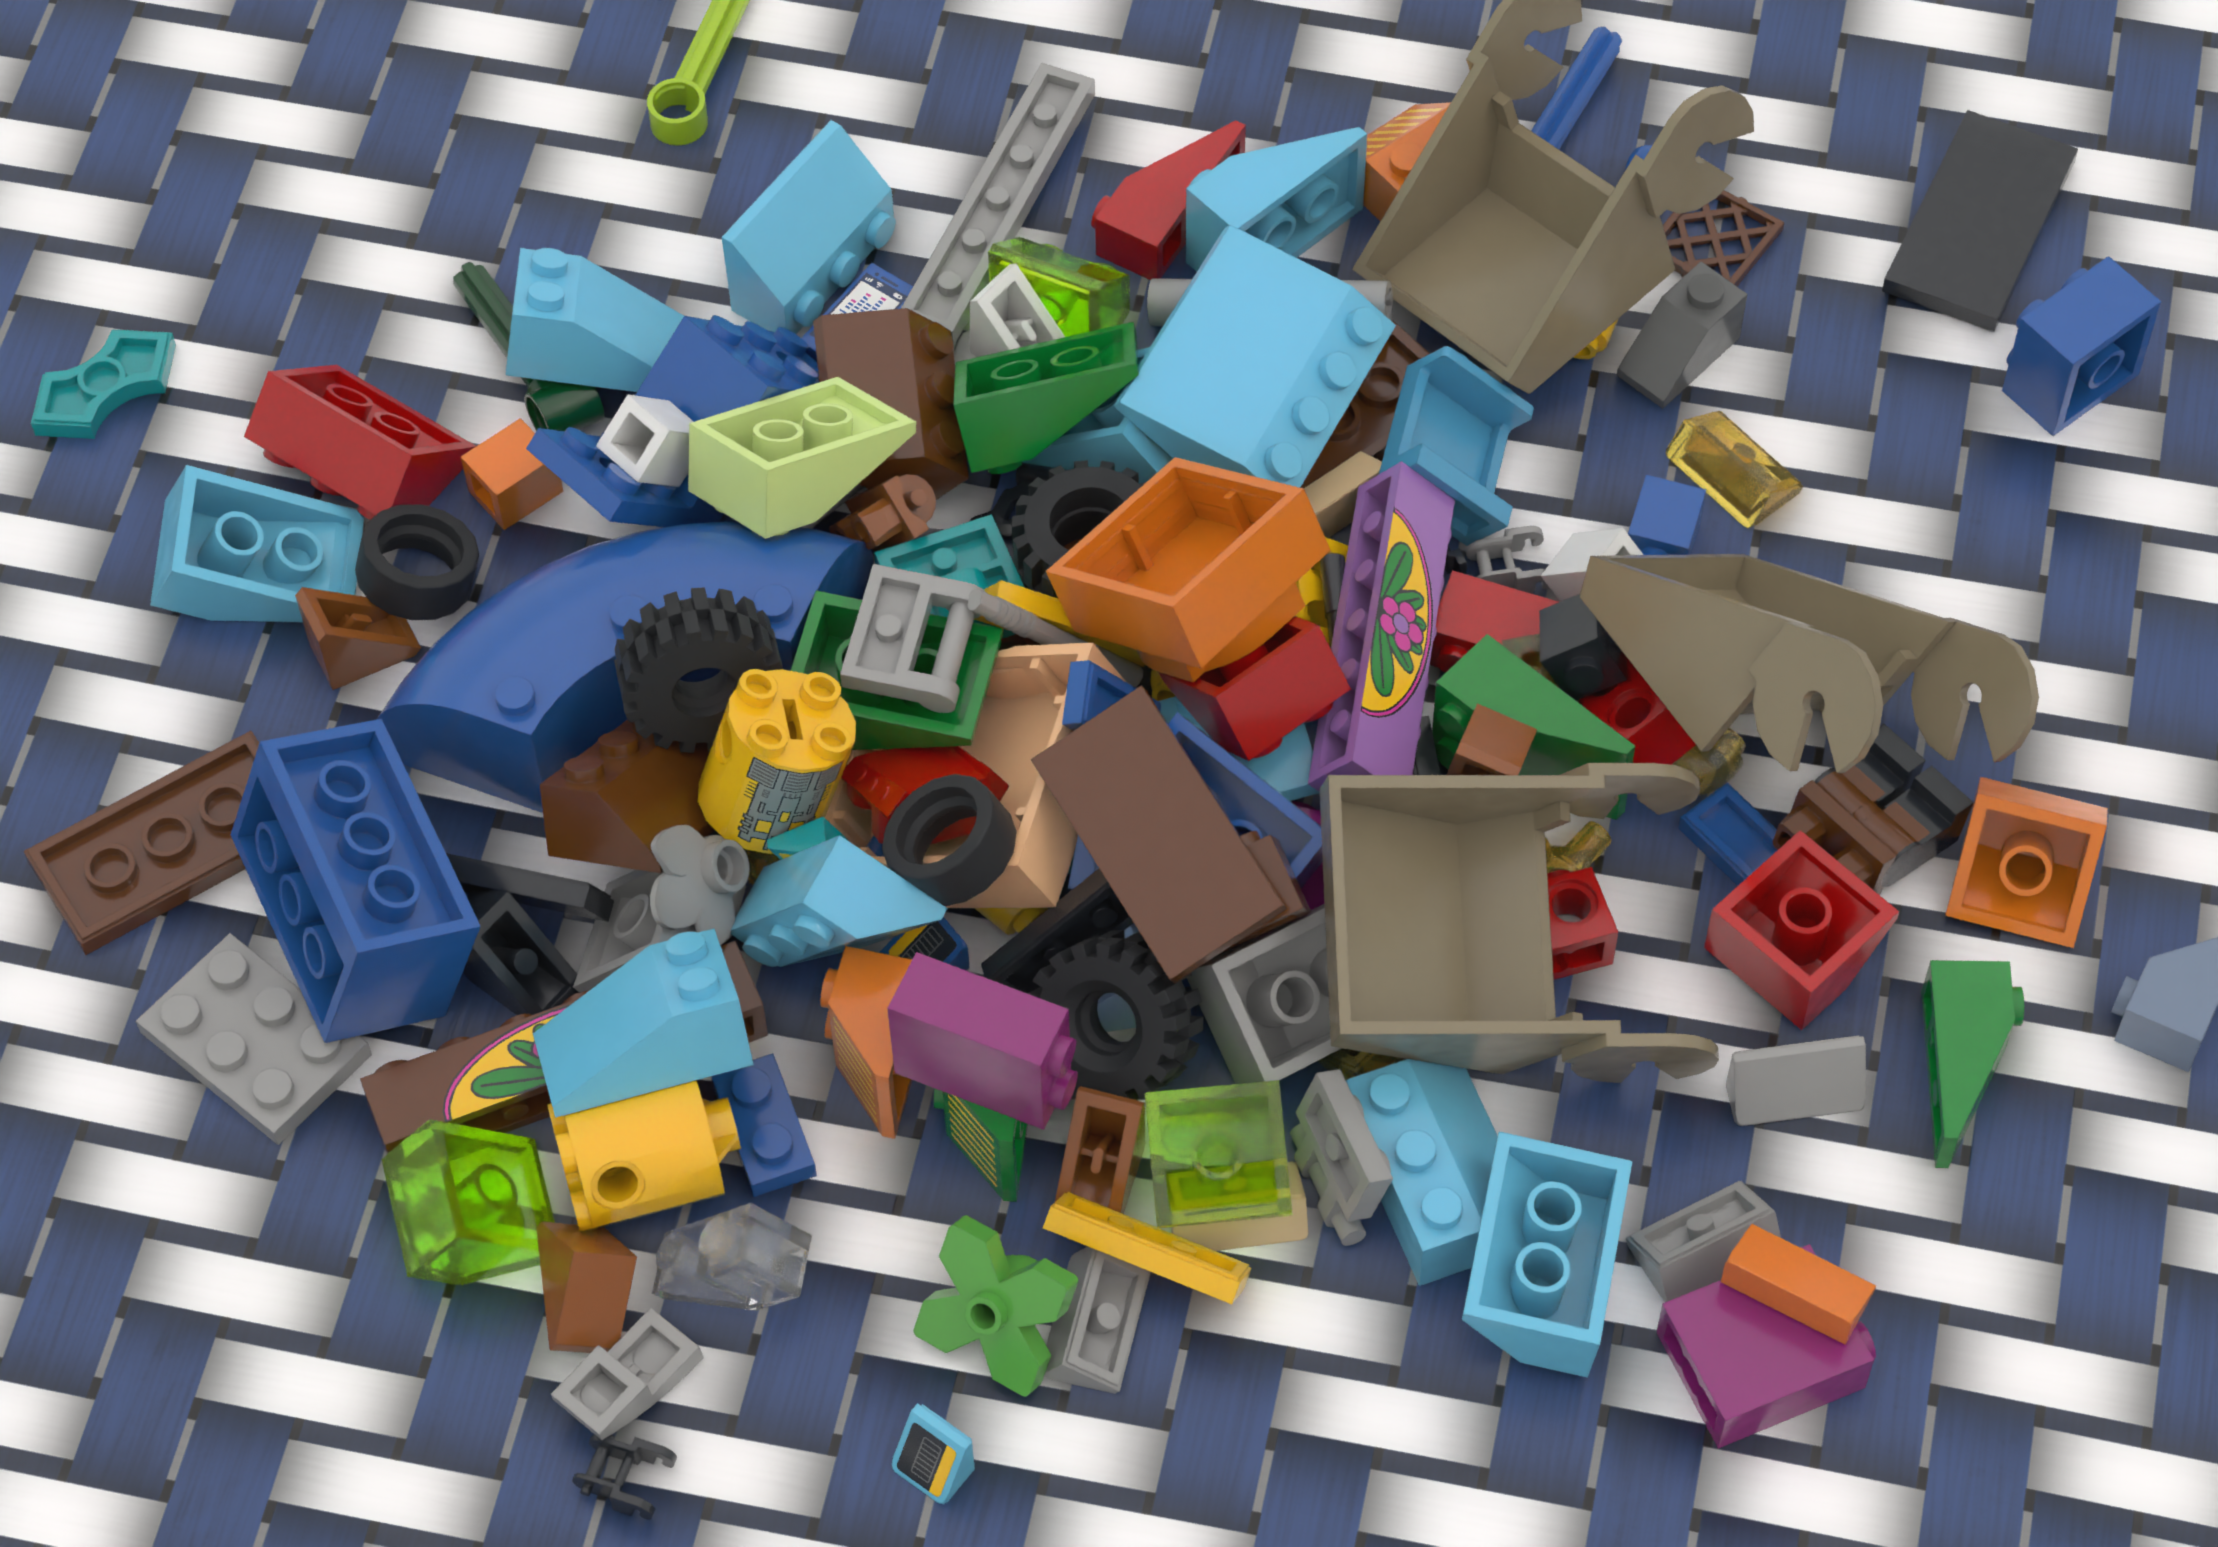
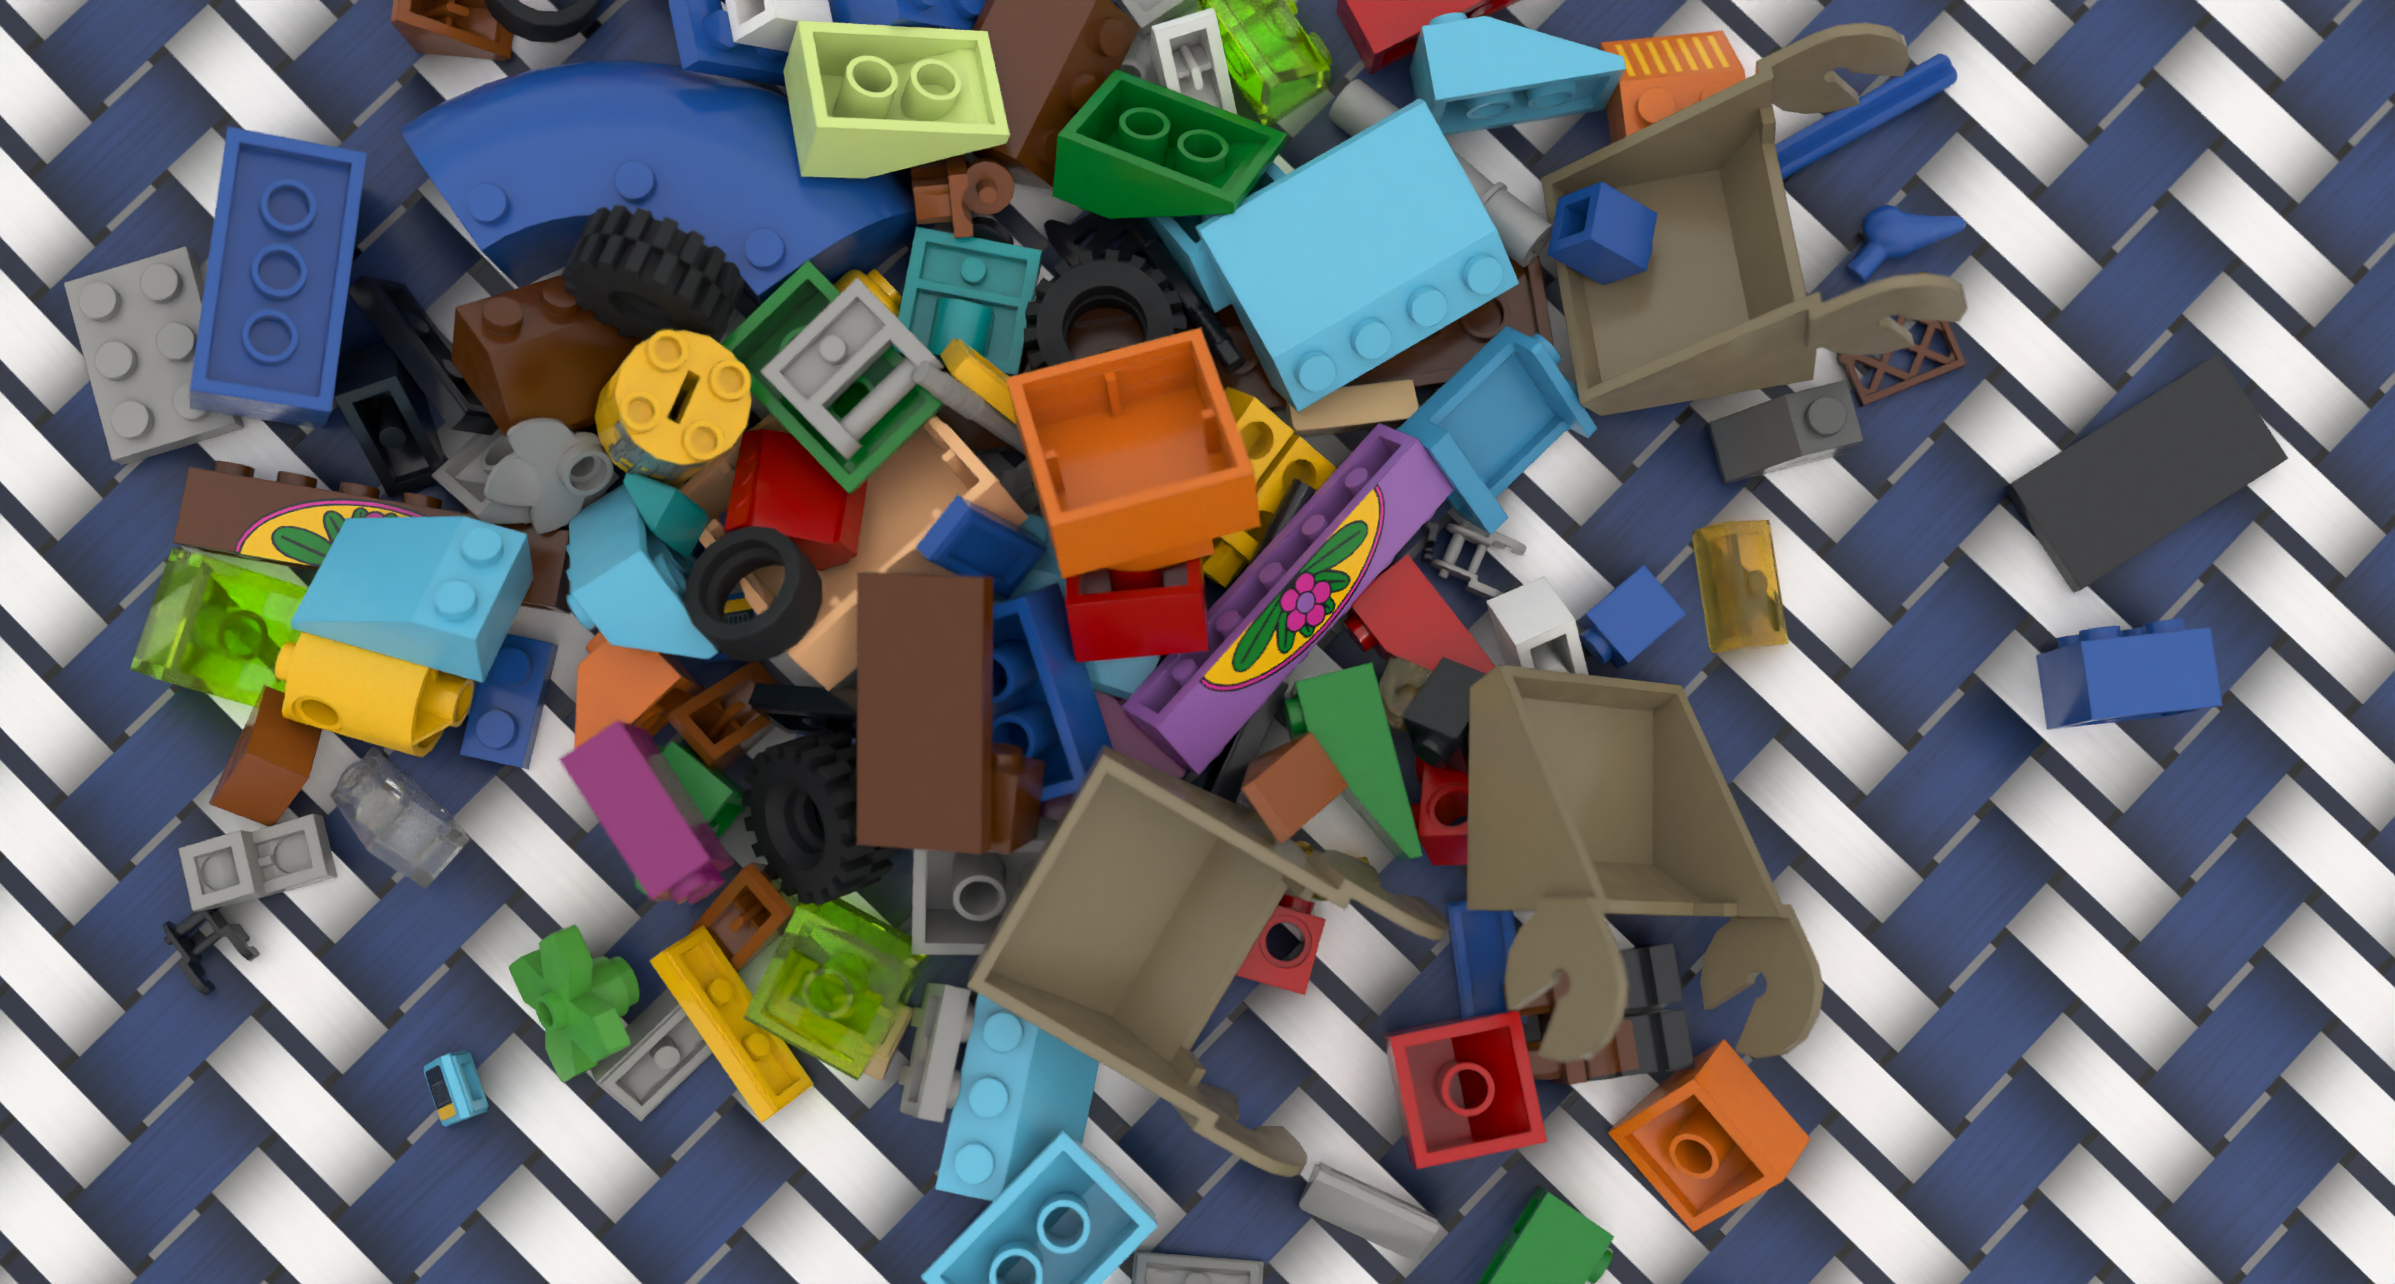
camera: 25 degrees right, 25 degrees up
reddish brown tile [24,730,259,955] -> none
none -> blue brick [1547,181,1657,285]

